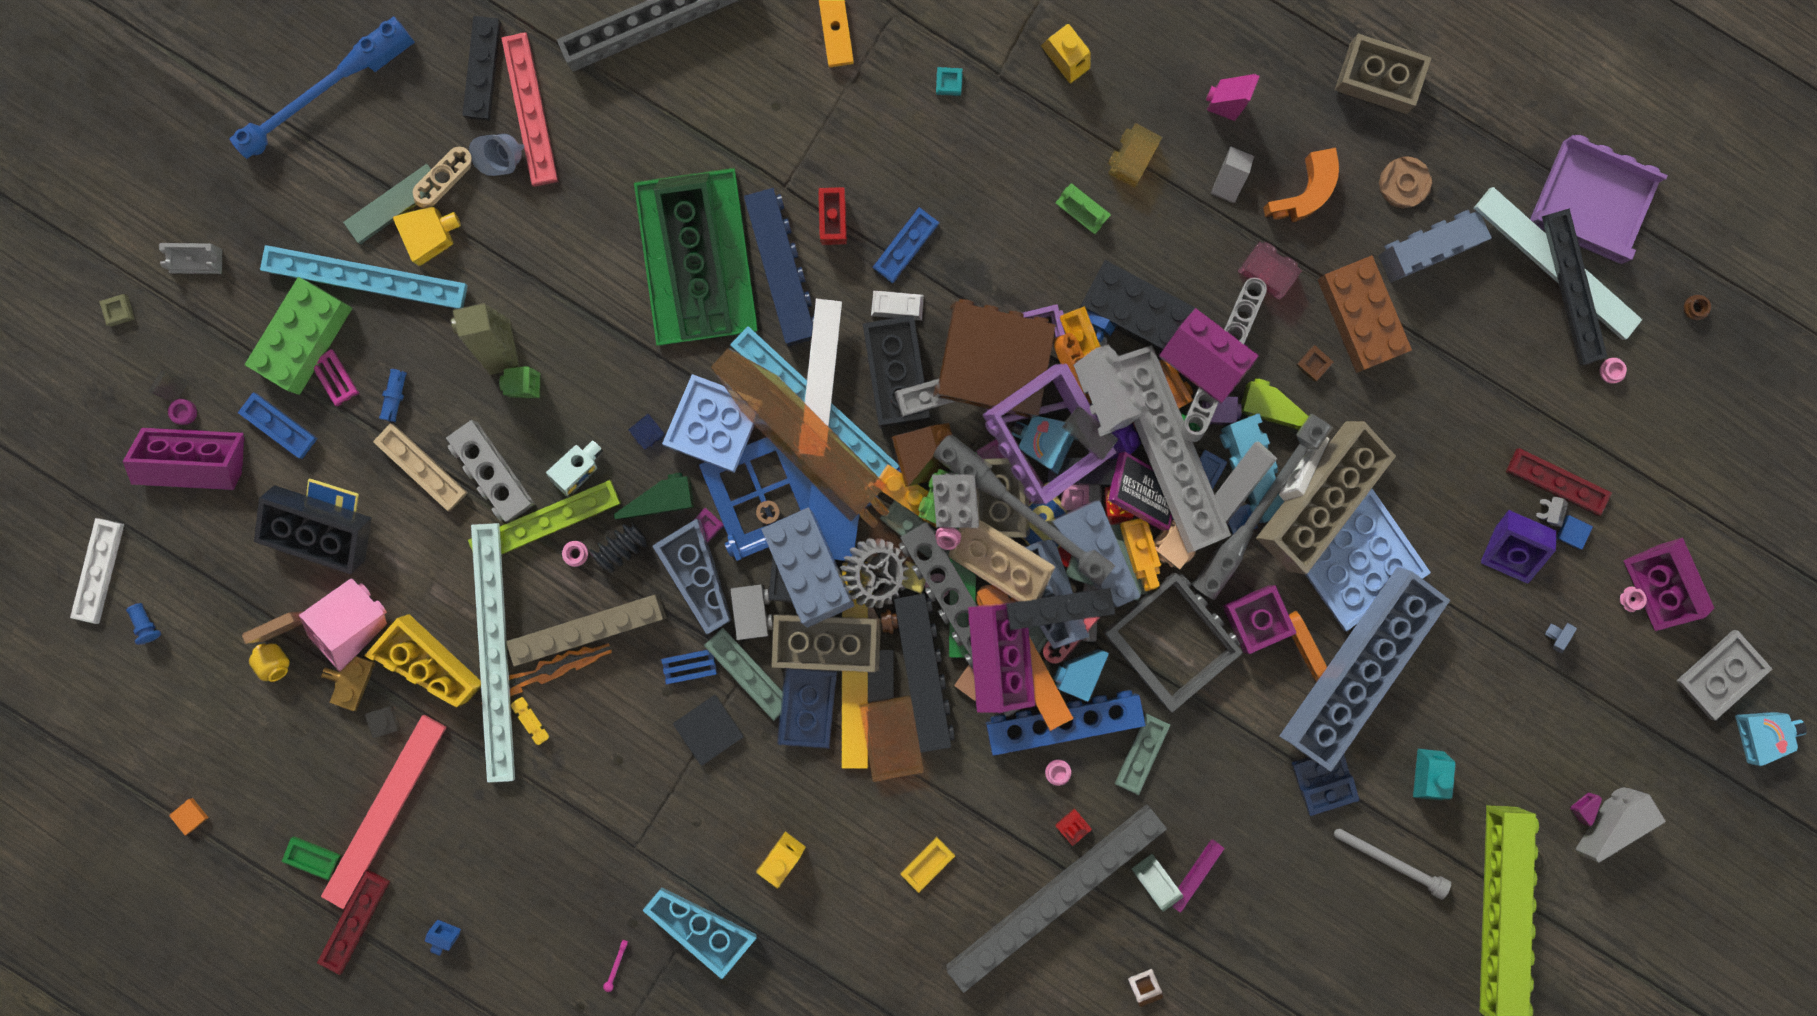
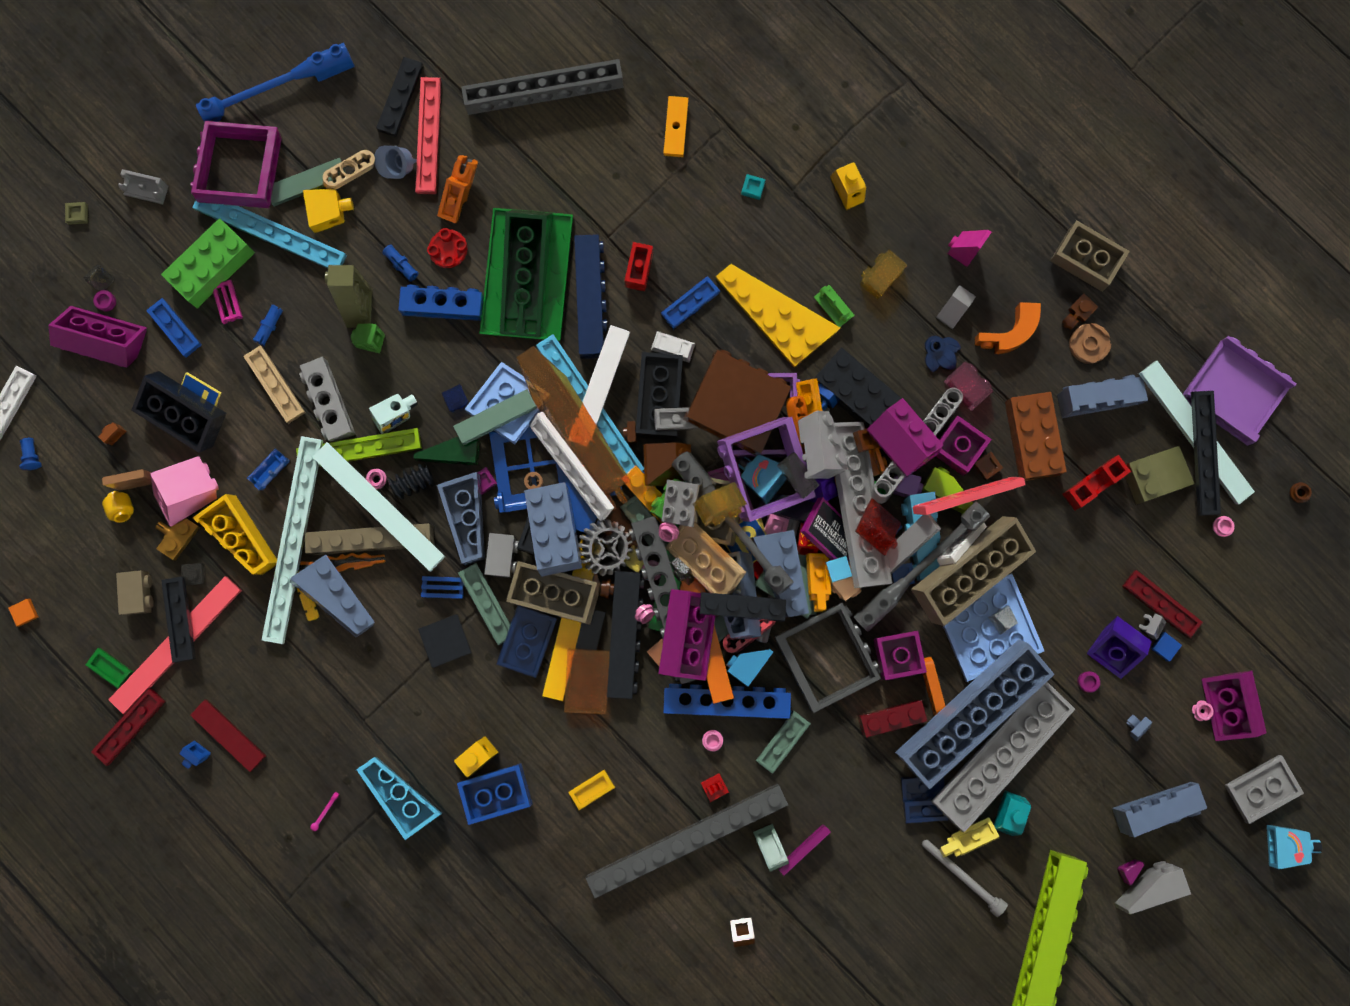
camera: 15 degrees right, 5 degrees down
none -> dark orange plate [98,422,126,446]
none -> dark tan brick [116,570,154,615]
none -> black plate [161,576,196,663]
none -> magenta window [190,121,282,208]
none -> dark red tile [190,699,266,772]
none -> blue hinge [247,448,290,490]
none -> sand blue wedge [290,555,375,637]
none -> light aqua tile [312,442,445,572]
none -> blue pin [382,245,419,282]
none -> blue brick [398,285,484,321]
none -> red dish [427,228,468,268]
none -> orange plate [437,155,478,223]
none -> sand green tile [453,389,537,446]
none -> blue brick [457,763,533,825]
none -> white tile [530,412,614,521]
none -> reddish brown plate [623,421,636,445]
none -> bright pink plate [635,604,655,624]
none -> clear smoke plate [671,557,695,585]
none -> clear yellow brick [693,482,747,526]
none -> yellow wing [716,264,840,368]
none -> medium azure tile [826,556,852,583]
none -> reddish brown plate [853,429,879,453]
none -> clear red hinge [855,498,901,556]
none -> dark red brick [857,700,927,738]
none -> coral tile [913,477,1025,515]
none -> dark blue plate [925,336,961,372]
none -> light grey plate [931,682,1075,832]
none -> magenta brick [935,415,992,476]
none -> light yellow hinge [940,818,1000,857]
none -> clear smoke slope [988,605,1018,635]
none -> reddish brown plate [1062,293,1098,330]
none -> red arch [1063,455,1131,510]
none -> magenta tile [1077,671,1100,693]
none -> sand blue wedge [1112,782,1207,837]
none -> olive slope [1125,446,1195,505]

